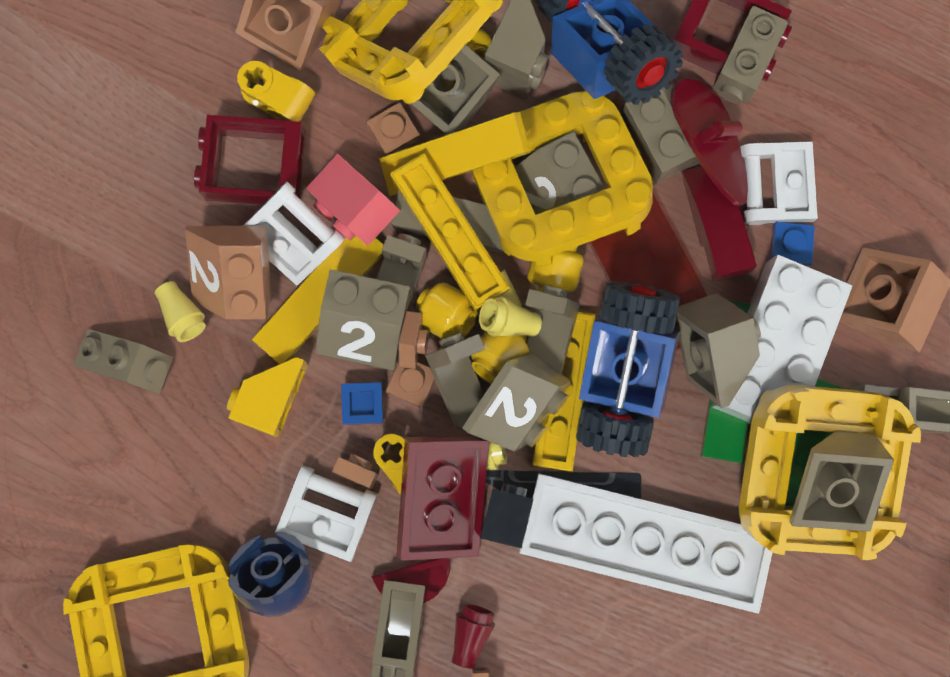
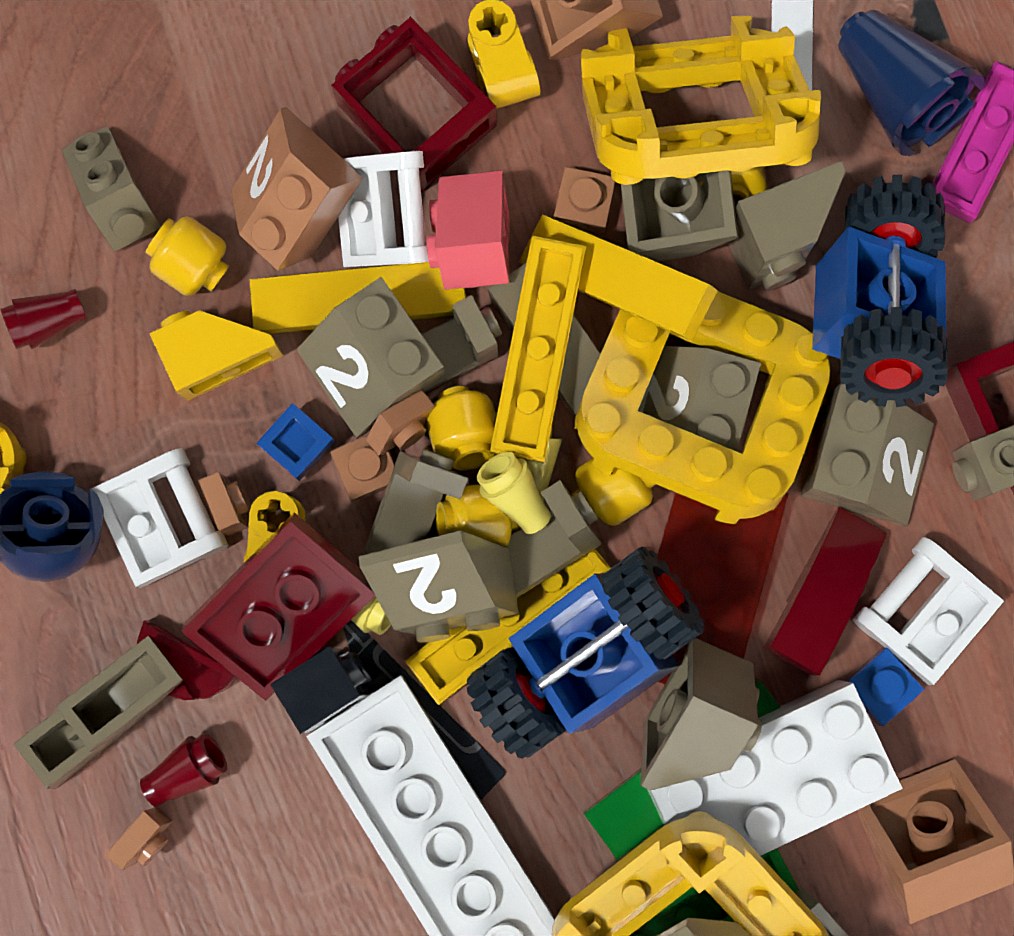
camera: 45 degrees right, 0 degrees up
light yellow cone [155,281,206,342] -> none
dark red shield [670,78,748,206] -> none
none -> dark red cone [0,289,87,350]
none -> yellow head [145,217,229,296]

